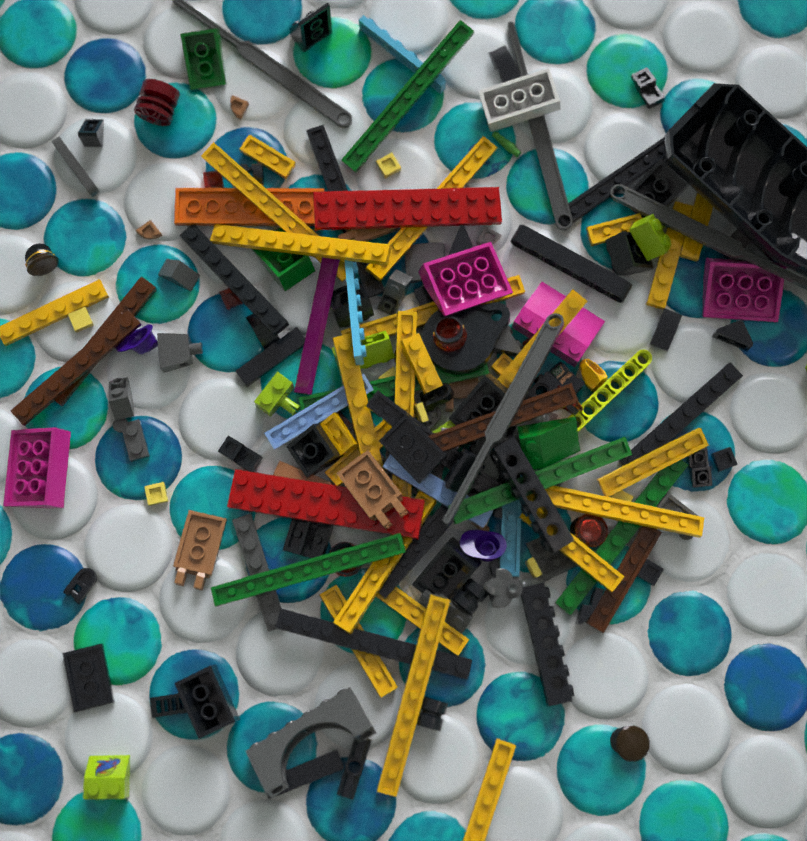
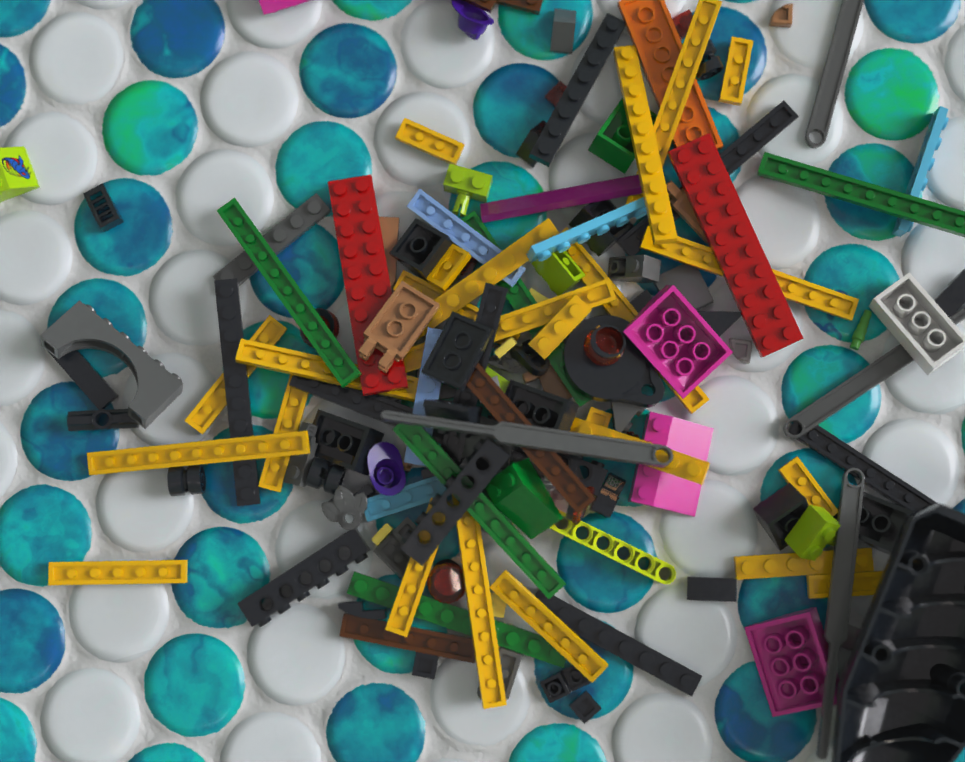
camera: 75 degrees right, 5 degrees up
black plate [63,568,97,604] -> none
black tile [63,643,115,712] -> none
dark grey slope [109,377,134,420] -> none
dark grey hinge [113,418,150,462] -> none
light yellow tile [144,482,168,506] -> none
dark grey torso [157,333,203,373] -> none
medium nougat tile [173,510,227,591] -> none
black slope [174,665,240,739] -> none
black slope [218,435,263,472] -> none
black tile [236,327,305,387] -> none
black slope [283,519,334,558] -> none
black slope [290,2,332,52] -> none
light yellow tile [376,153,401,179] -> none
black beam [510,224,632,303] -> none
yellow rock [579,358,608,392] -> none
dark brown piece [610,725,650,762] -> none
black slope [712,319,753,351] -> none
none -> yellow plate [395,118,465,165]

